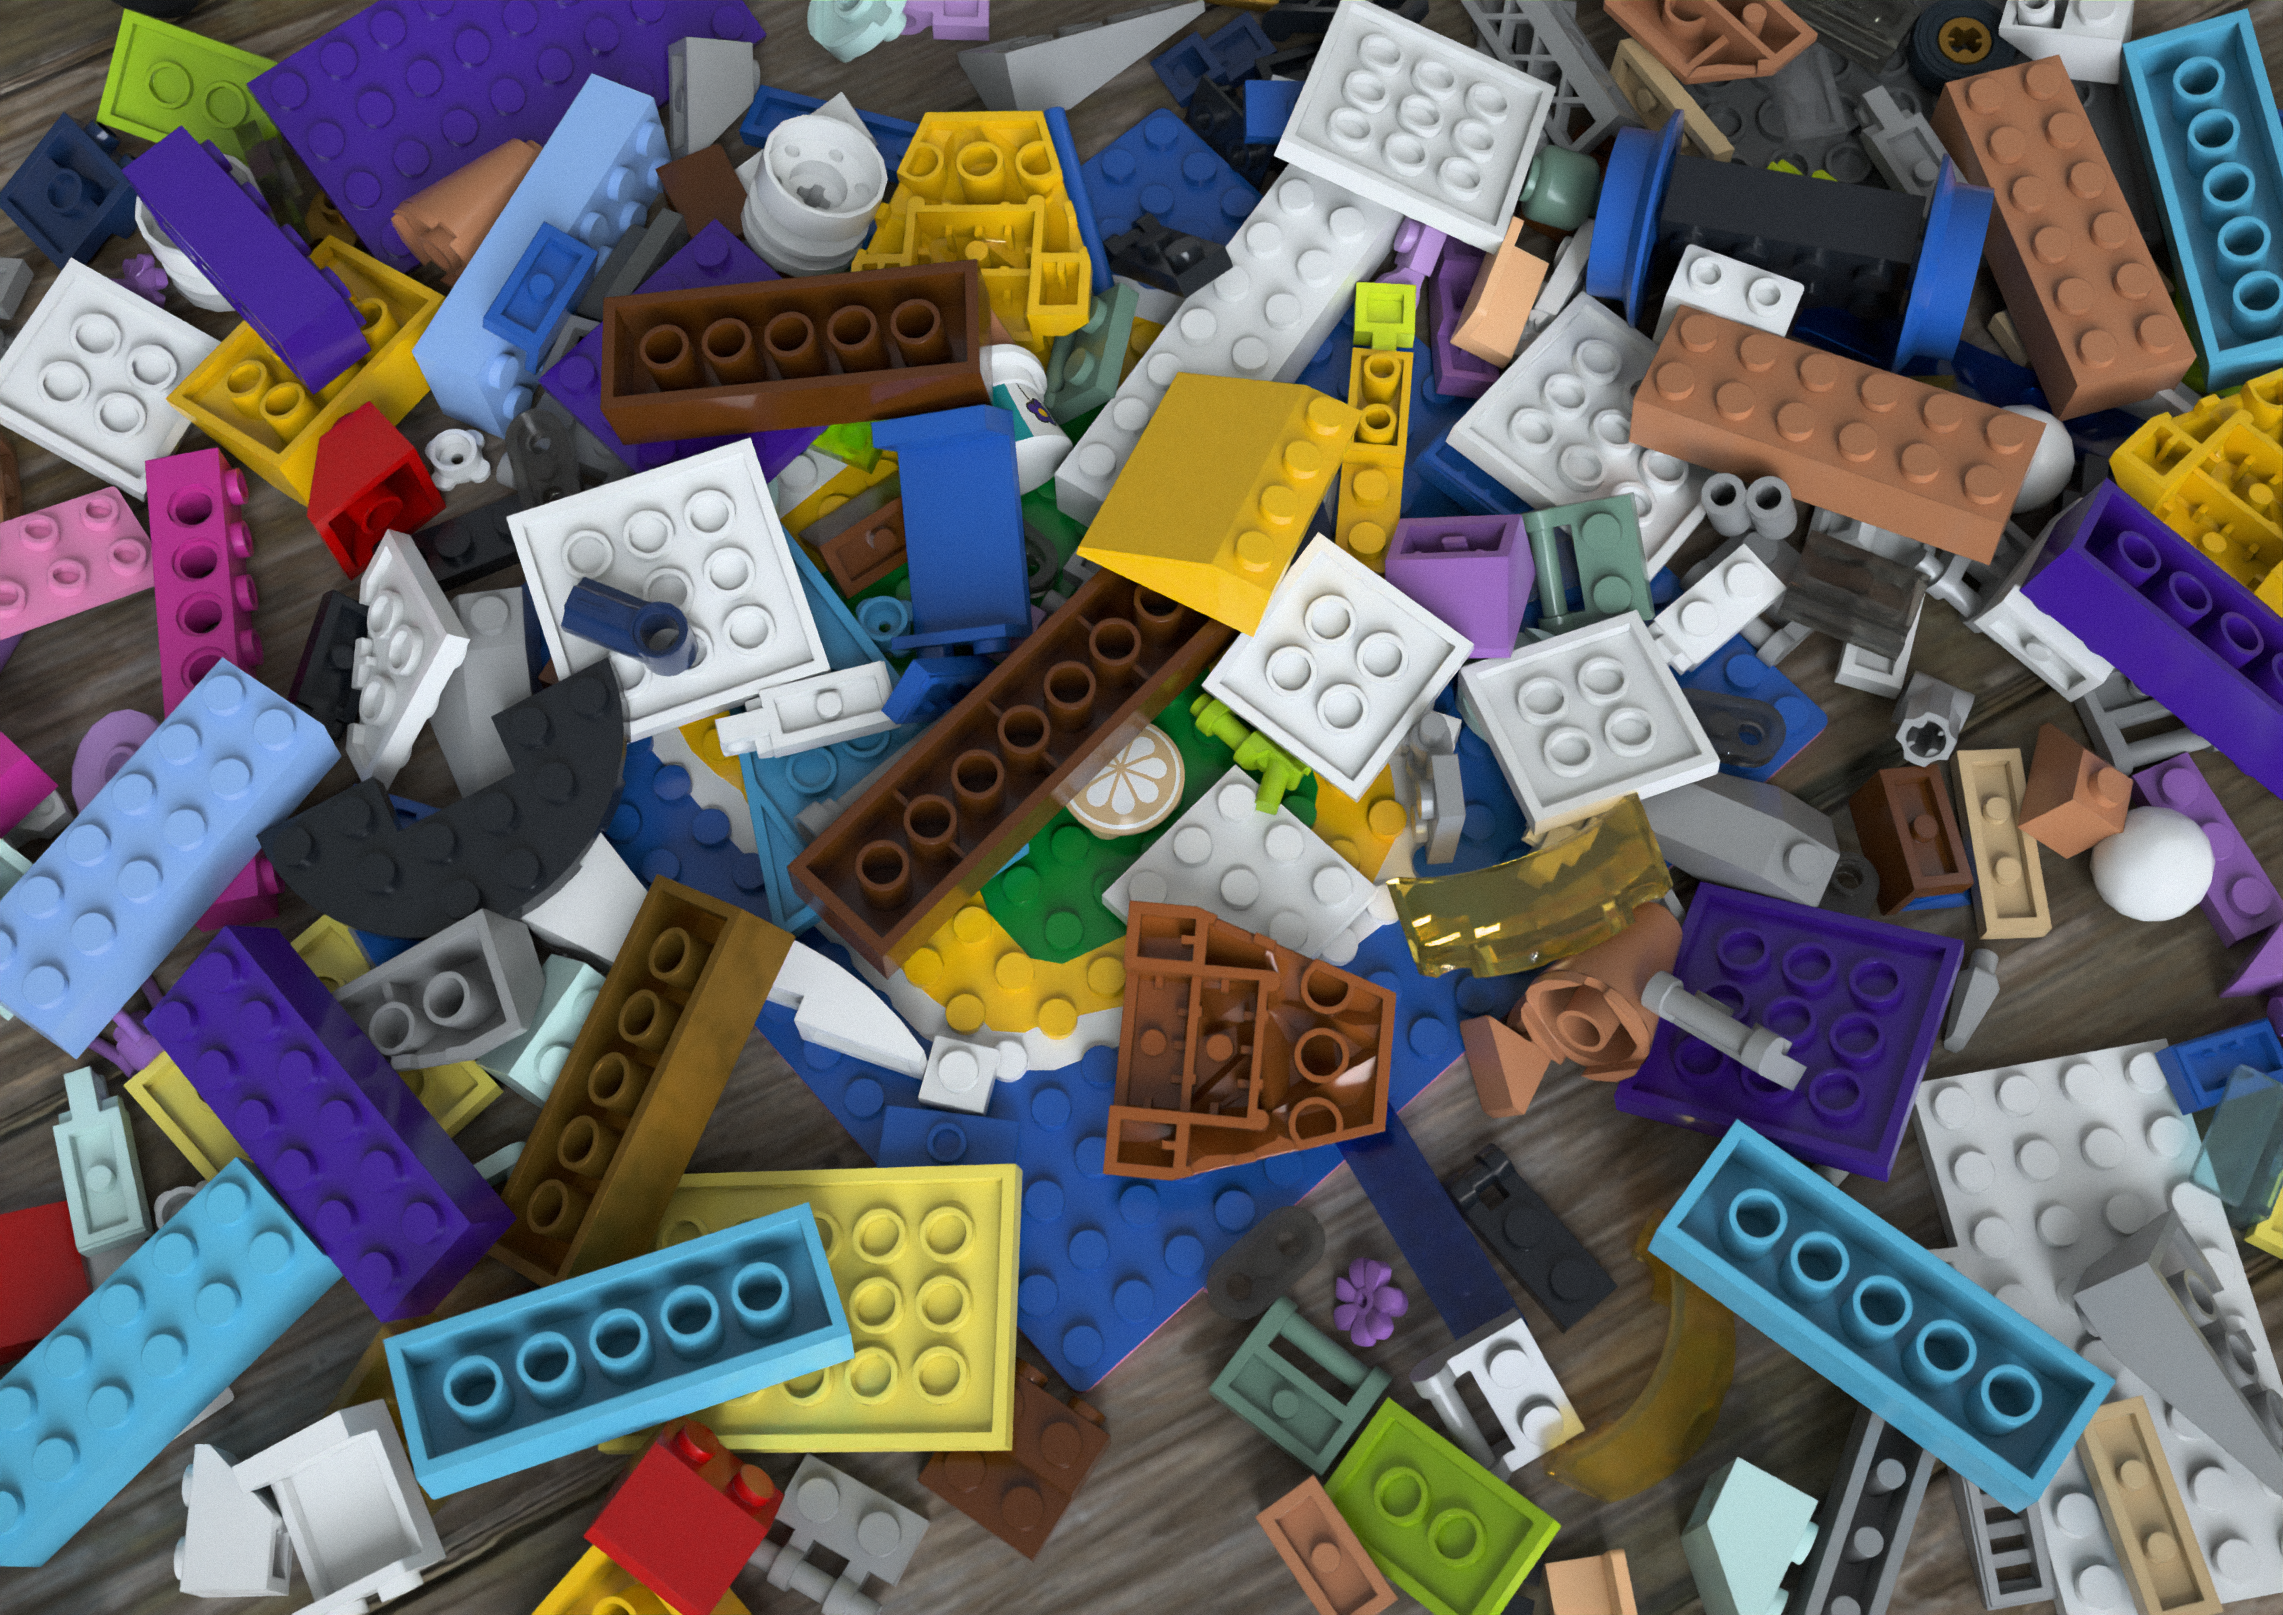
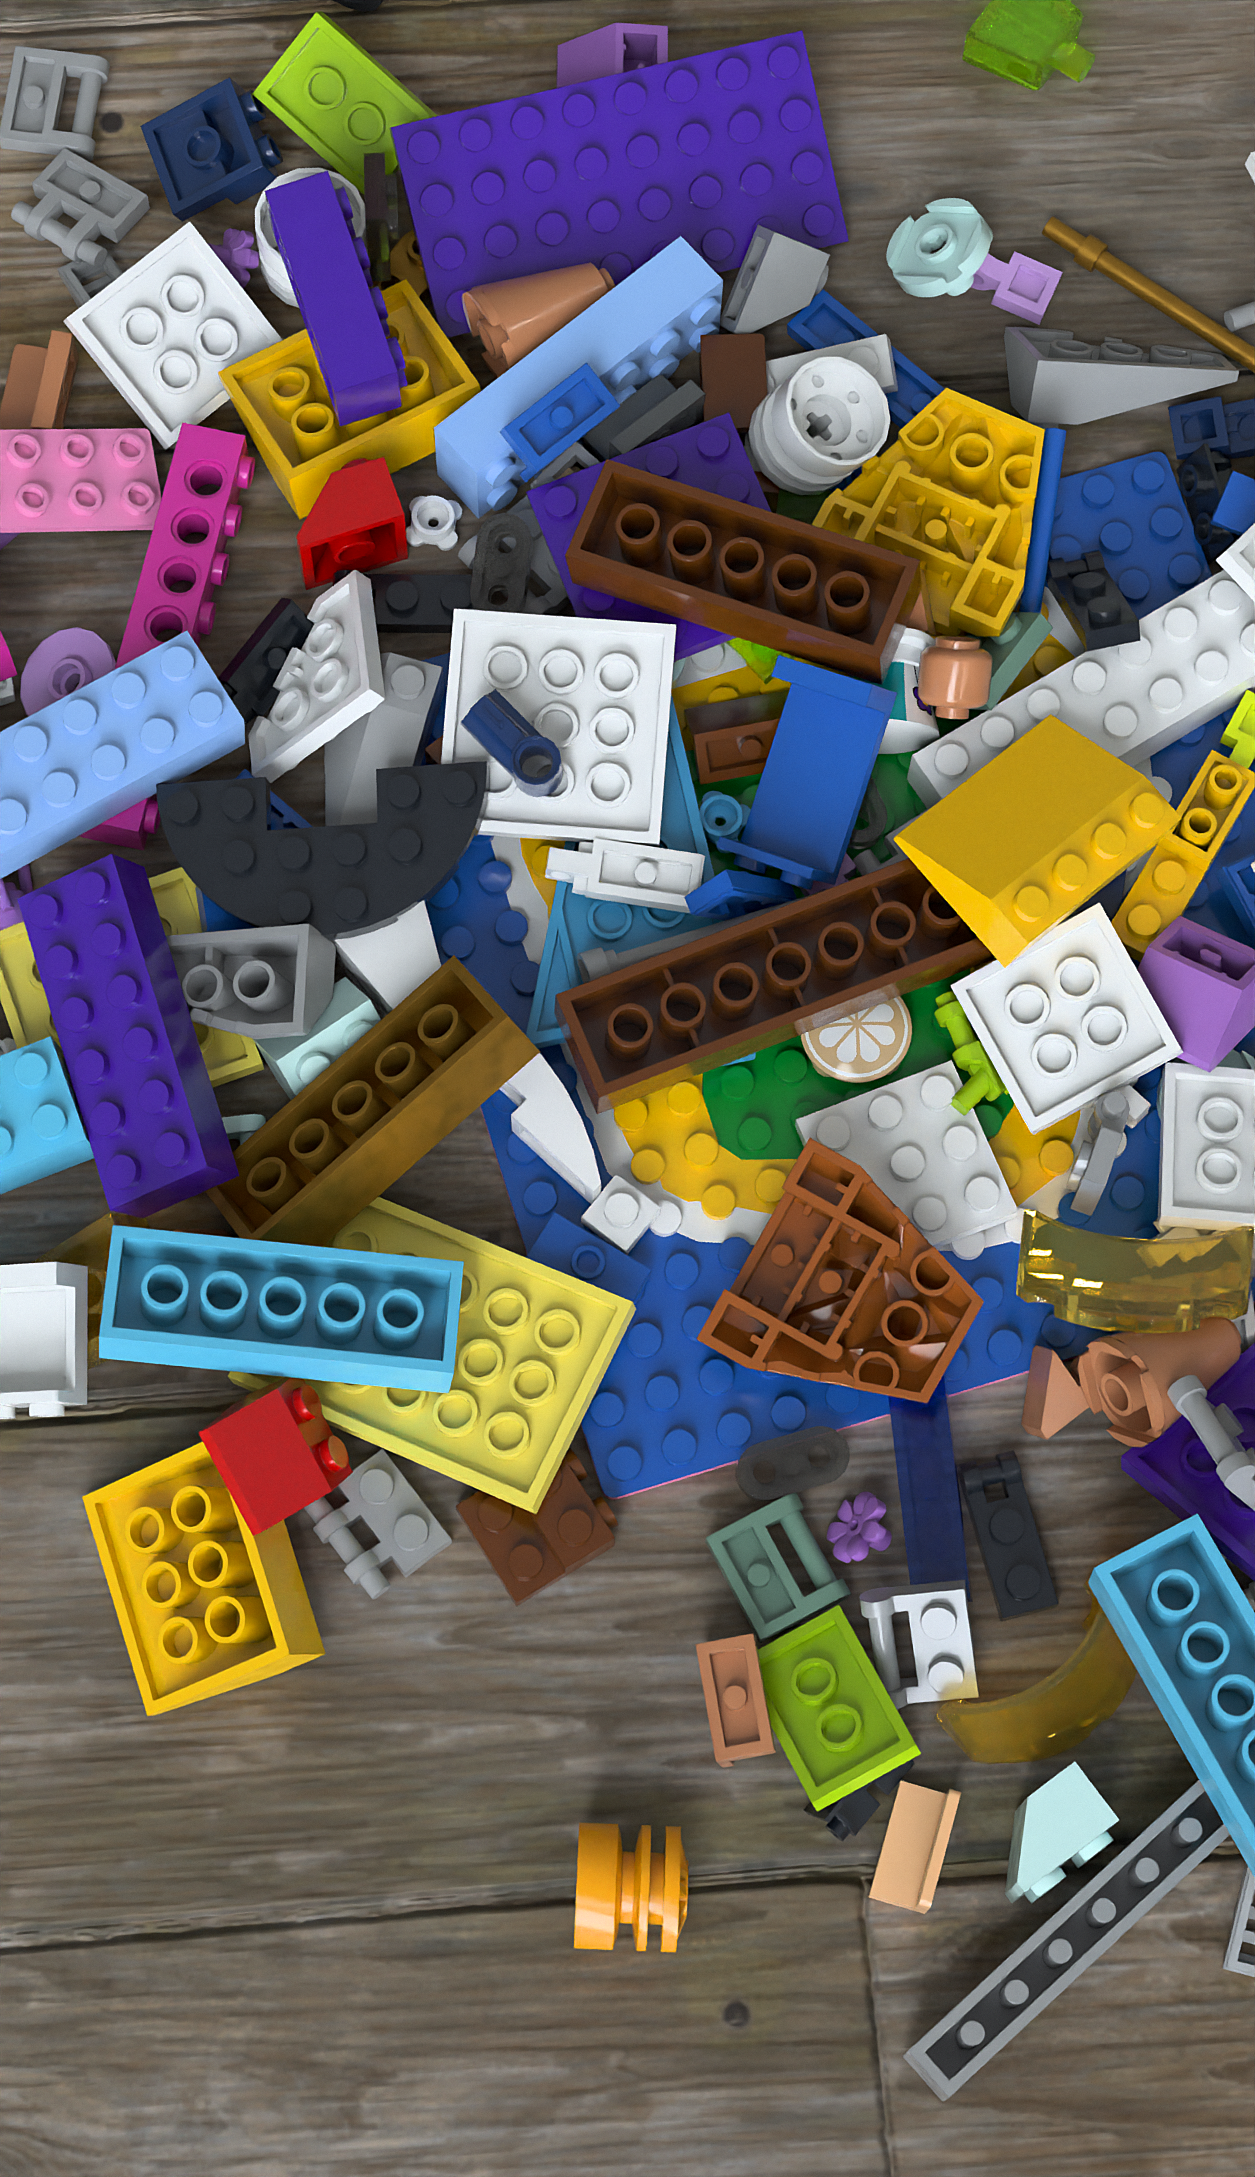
camera: 20 degrees right, 5 degrees up
none -> nougat head [917,636,993,719]

